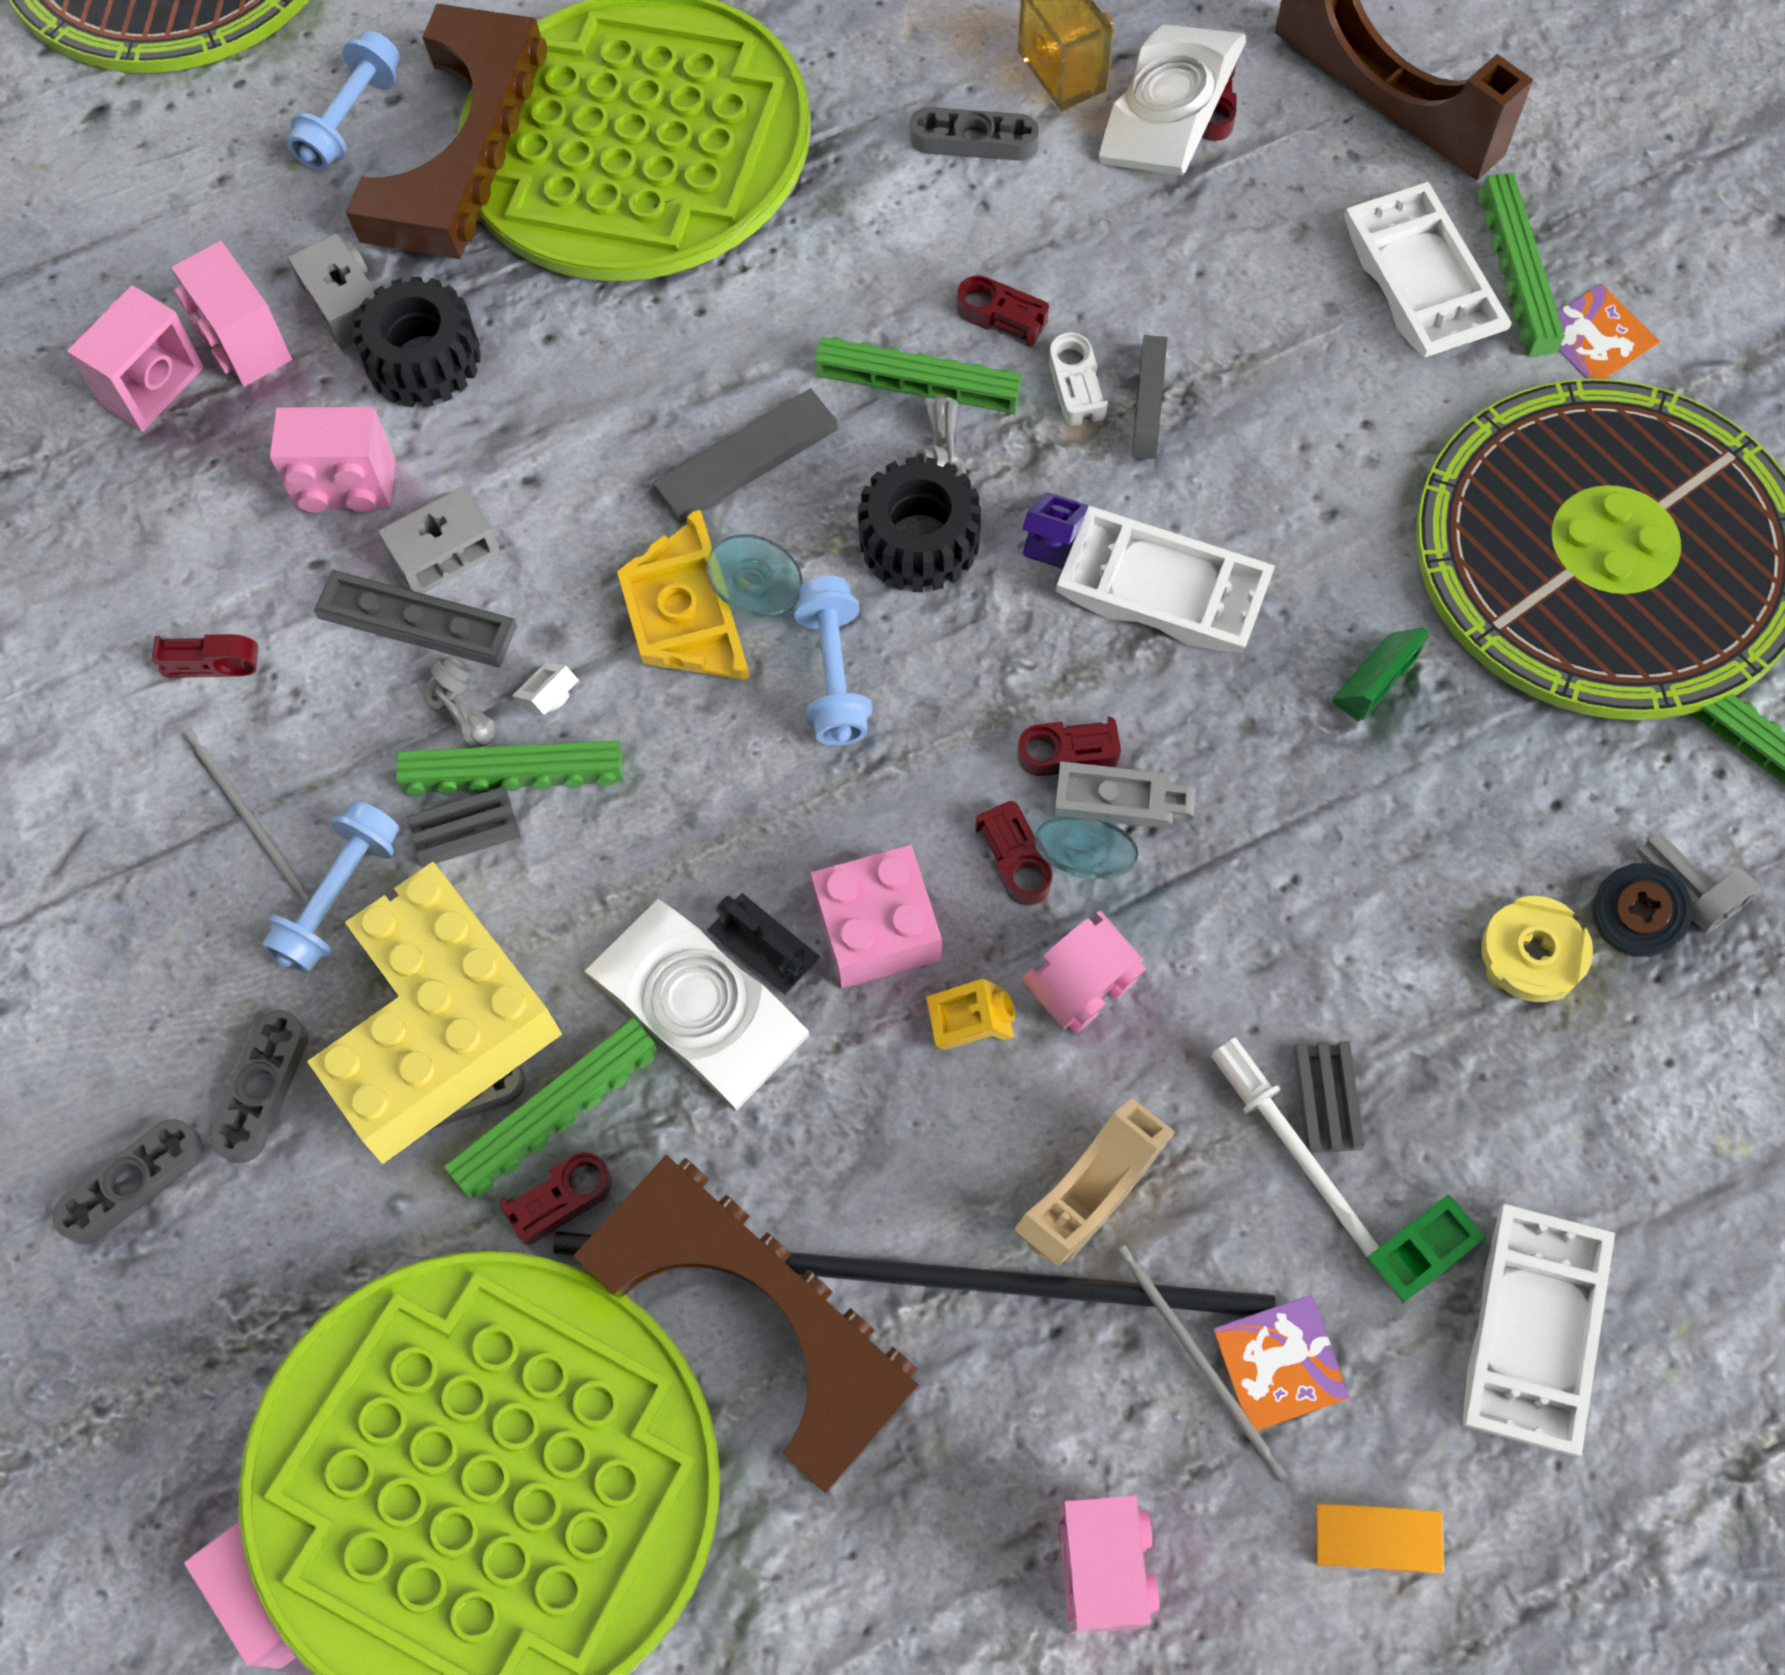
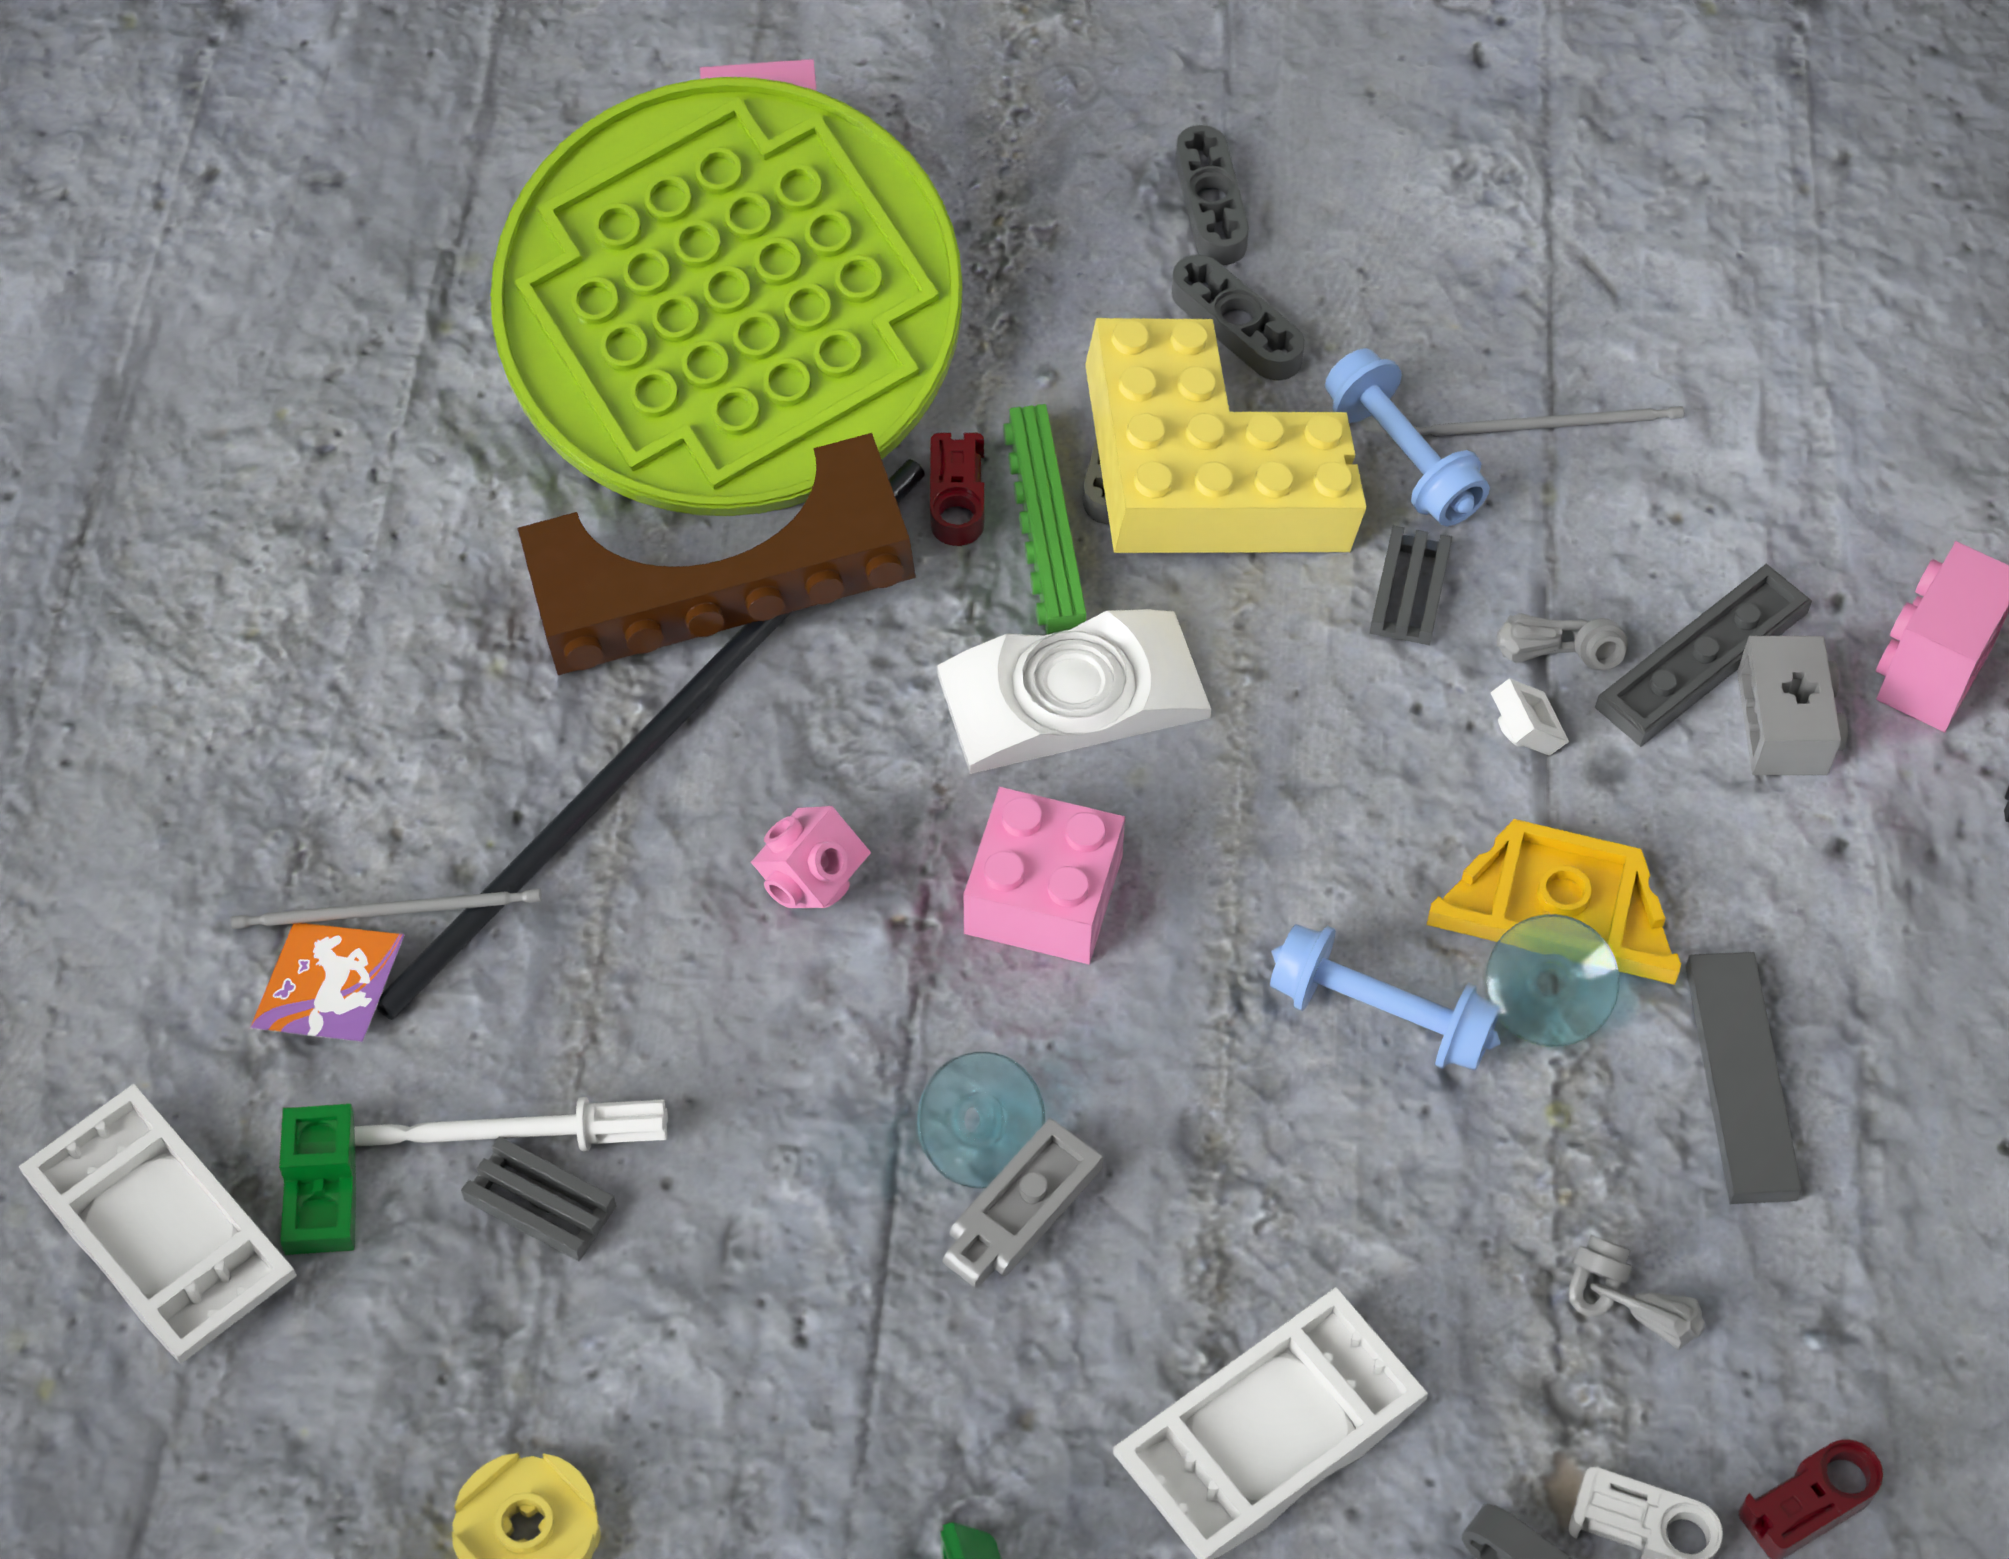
camera: 120 degrees right, 10 degrees down
dark red piece [151,634,259,678] -> none
bright green piece [396,740,623,796] -> none
black hinge [707,893,820,995] -> none
bright green piece [815,337,1022,415] -> none
black tyre [858,457,981,592] -> none
yellow bracket [926,978,1015,1051] -> none
dark red piece [975,801,1053,905] -> none
tan arch [1014,1098,1175,1267] -> none
dark red piece [1017,716,1121,776] -> none
bright pink brick [1021,911,1146,1034] -> none
dark purple slope [1022,492,1090,569] -> none
bright pink brick [1057,1495,1159,1635] -> none
light orange slope [1317,1504,1445,1574] -> none
none -> bright pink brick [751,806,871,908]

